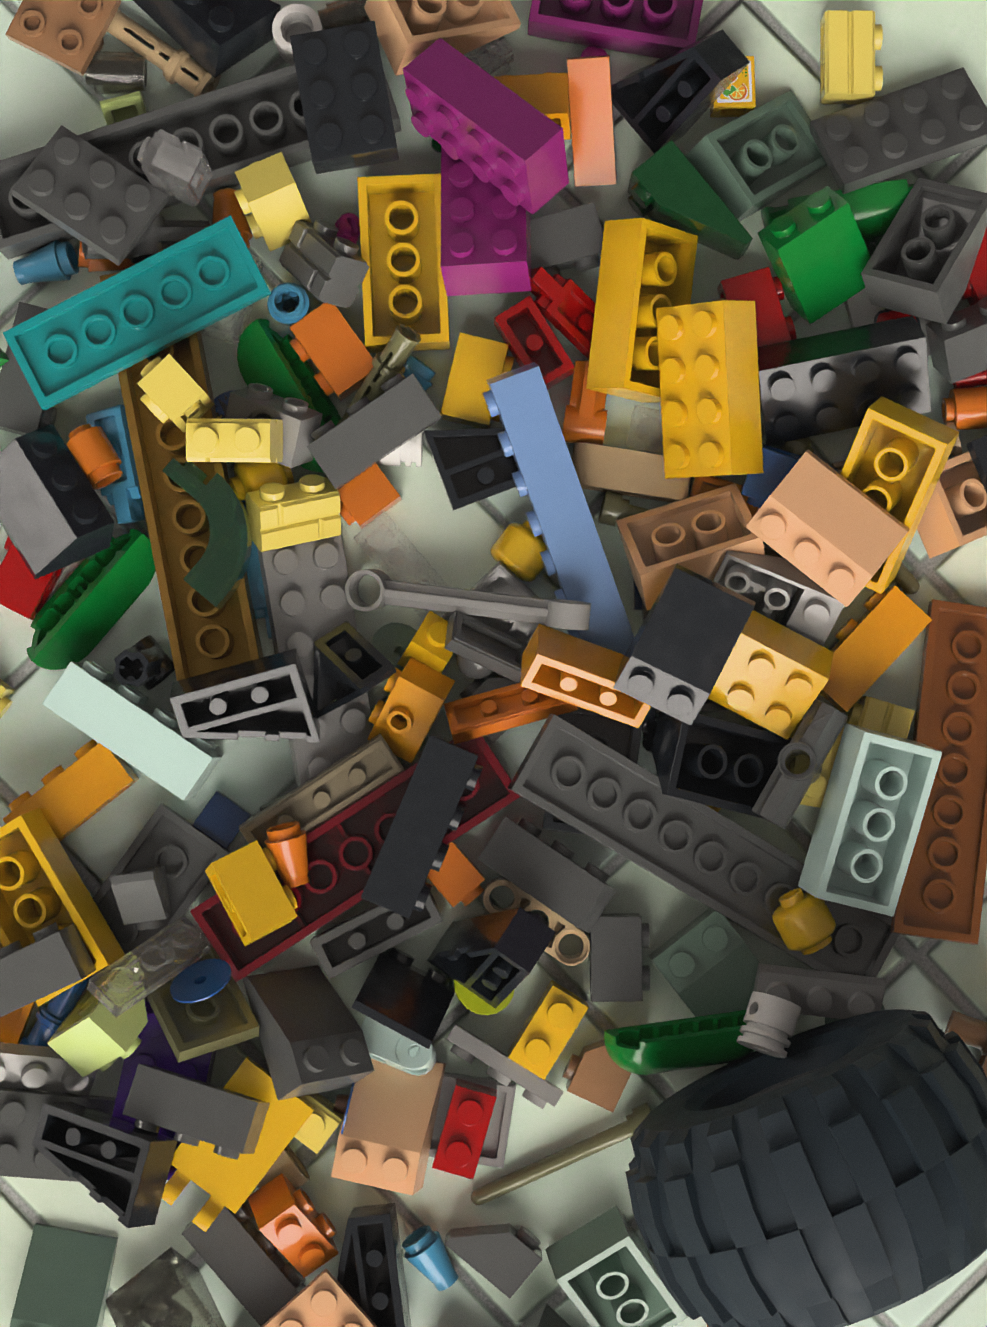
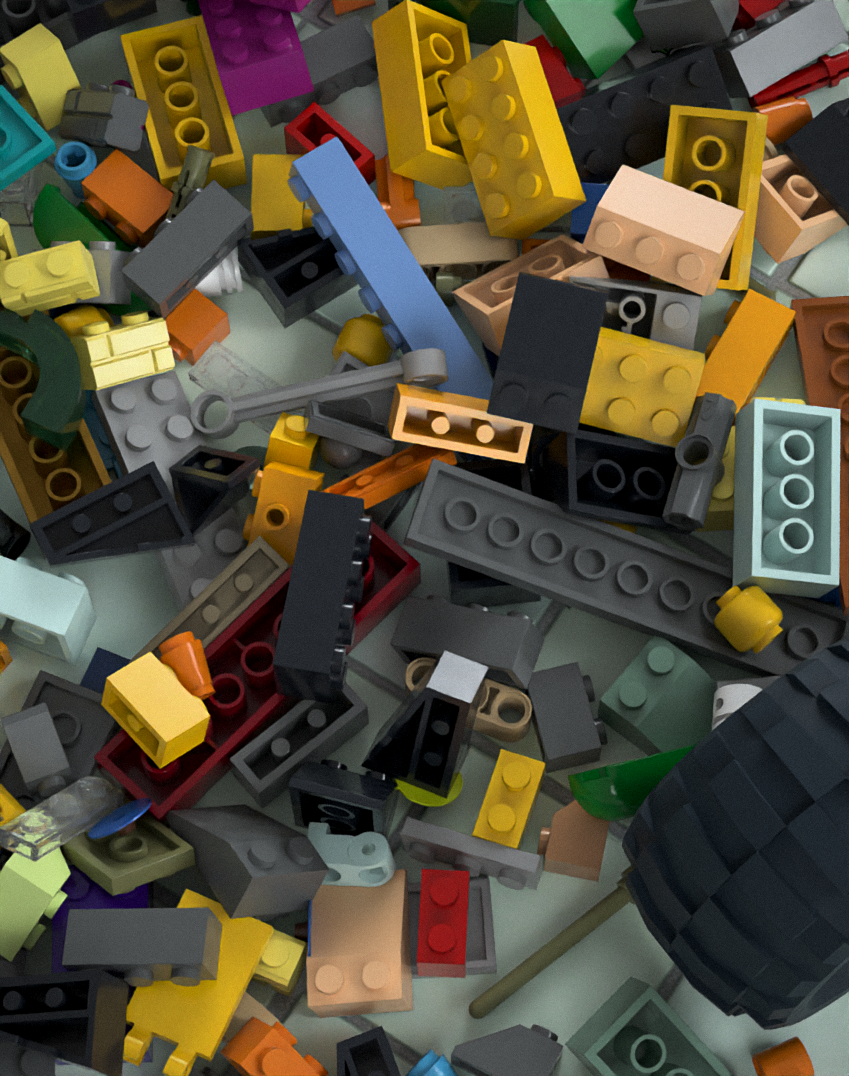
camera: 10 degrees left, 20 degrees down
orange brick [427,840,485,907] -> none
red hinge [530,266,596,360] -> none

